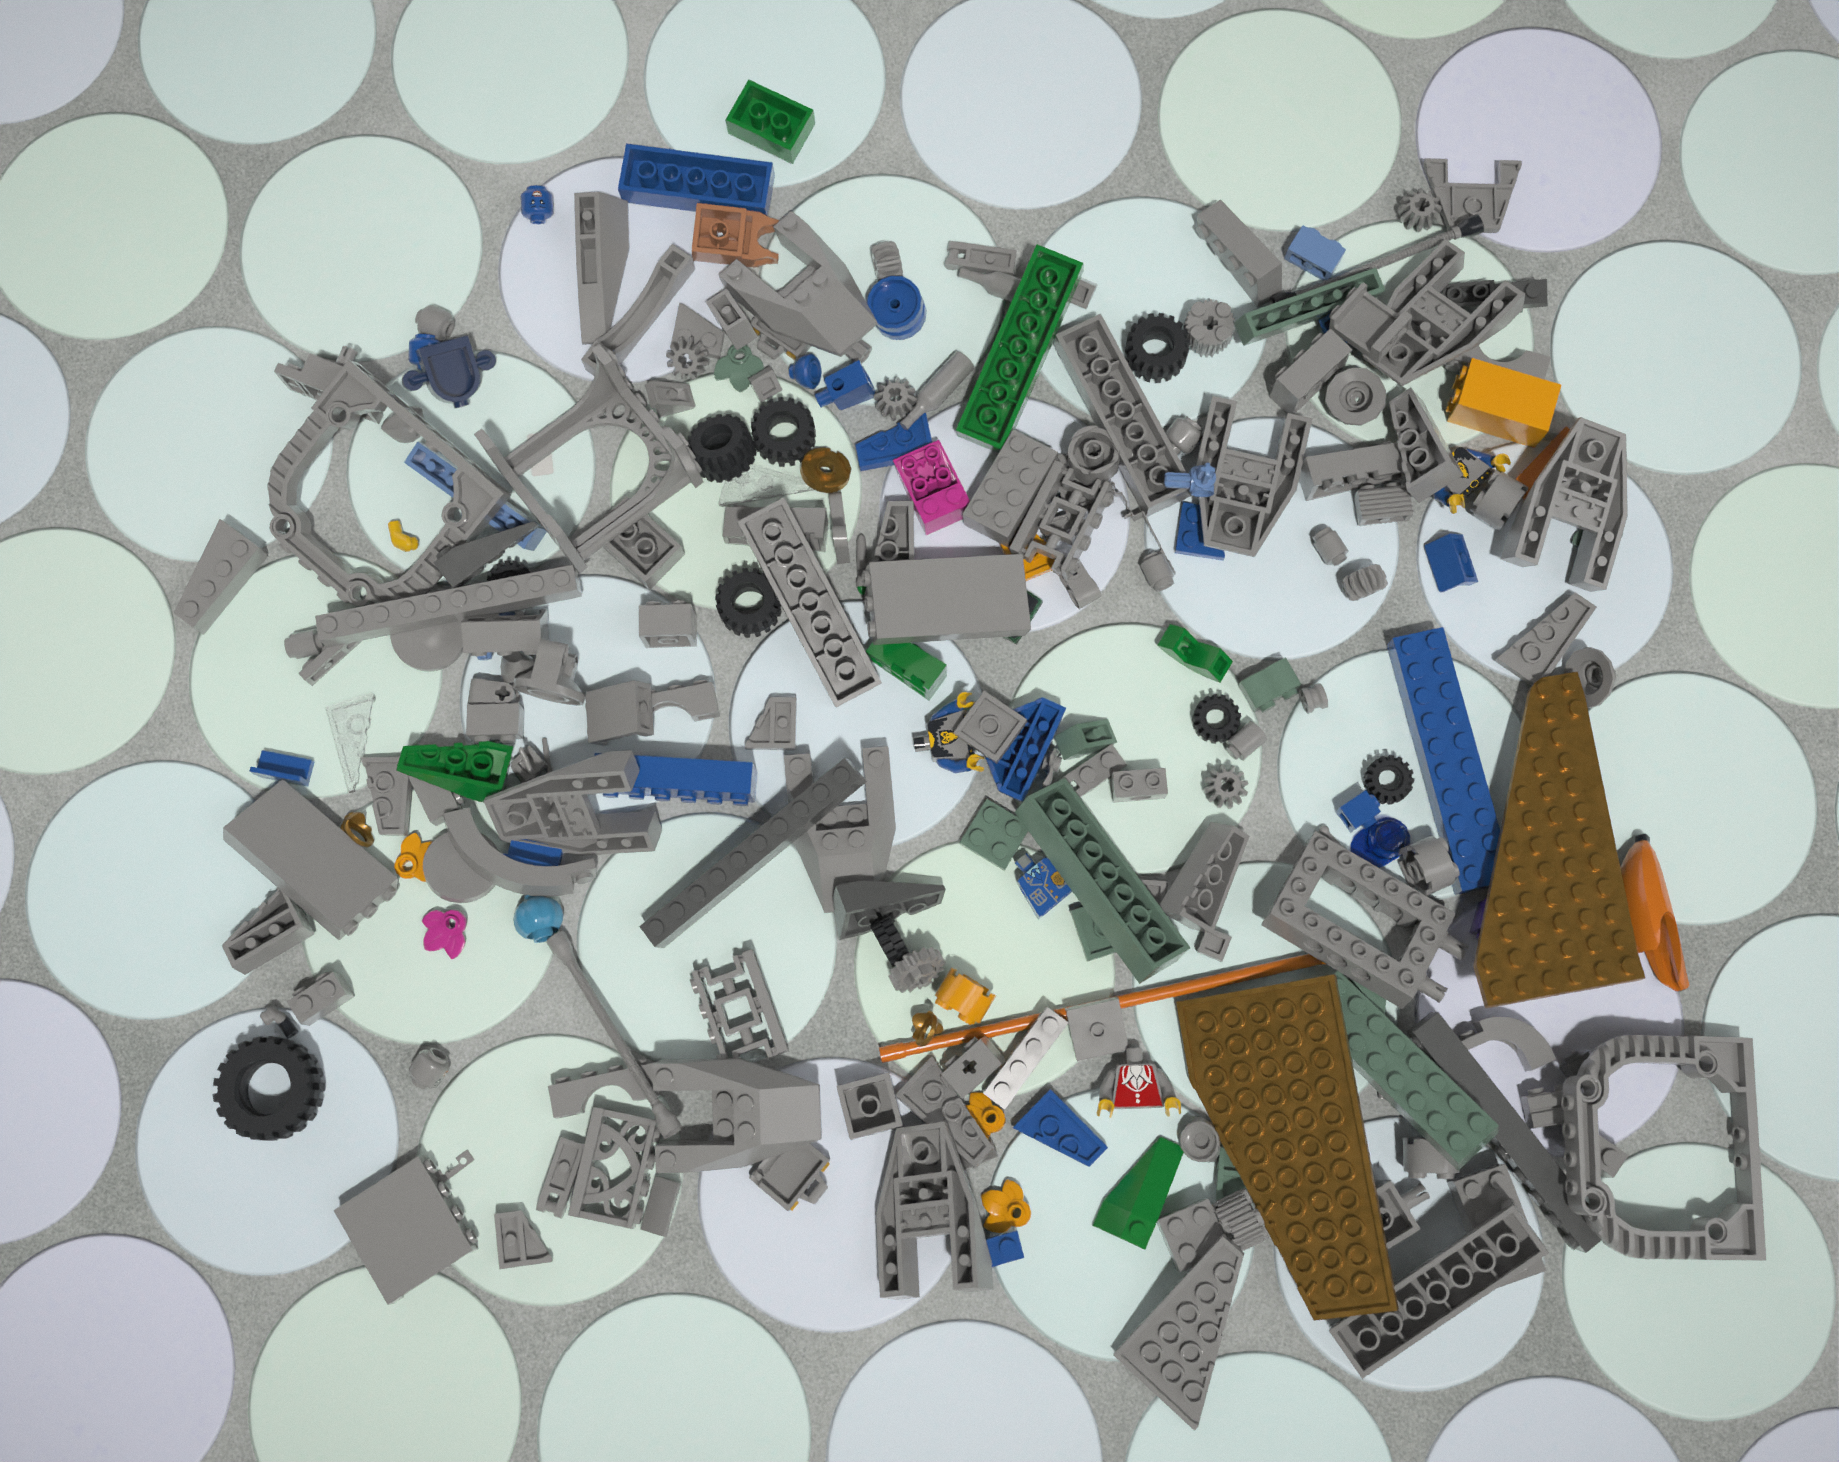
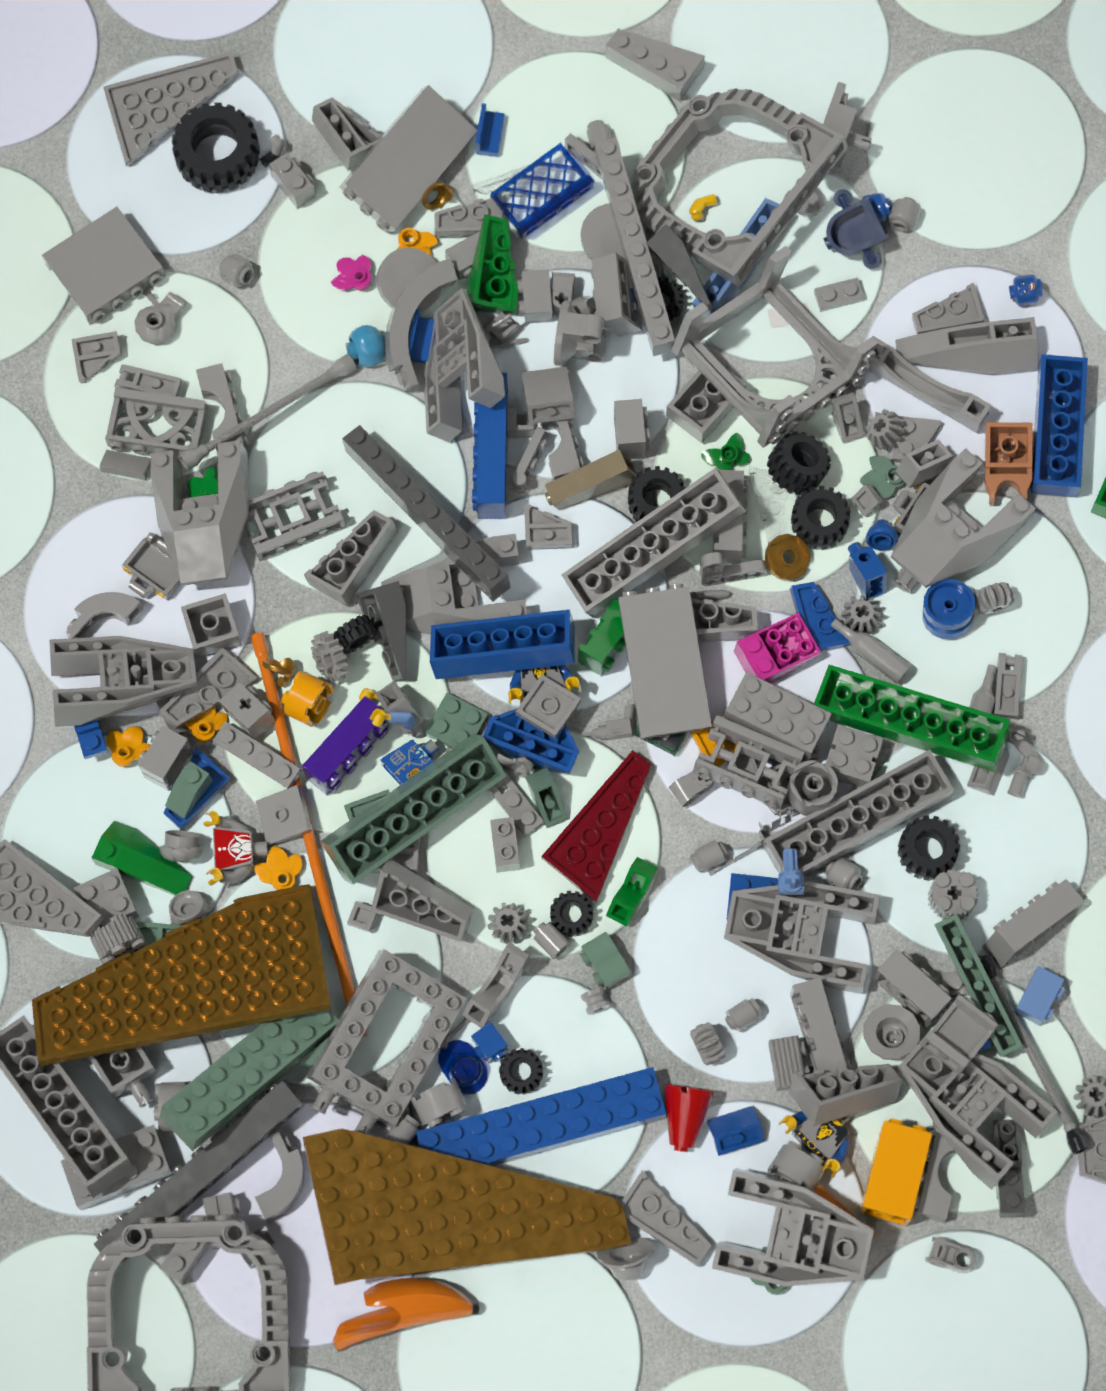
camera: 85 degrees right, 5 degrees down
none -> light grey arch [66,592,143,638]
none -> light grey wing [103,51,238,166]
none -> light grey animal [134,291,186,344]
none -> light grey piece [138,726,193,791]
none -> light grey piece [160,830,203,862]
none -> sand green slope [165,761,212,819]
none -> green animal [187,467,218,498]
none -> light orange plate [254,846,302,890]
none -> dark purple brick [302,696,389,796]
none -> light grey wedge [303,510,398,606]
none -> torso [359,680,424,737]
none -> light grey brick [386,1113,420,1145]
none -> blue brick [429,609,575,679]
none -> light grey arch [462,942,530,1028]
none -> clear blue fence [490,142,595,240]
none -> light grey panel [507,408,535,438]
none -> light grey plate [512,426,548,493]
none -> dark red wing [541,750,651,903]
none -> dark tan slope [545,449,637,510]
none -> light grey piece [582,704,635,740]
none -> red cone [665,1084,713,1152]
none -> green animal [701,433,750,470]
none -> light grey plate [814,277,864,312]
none -> light grey piece [825,724,884,787]
none -> light grey wing [912,282,985,335]
none -> light grey piece [925,1237,975,1274]
none -> light grey plate [940,971,968,998]
none -> light grey pin [1007,729,1044,798]

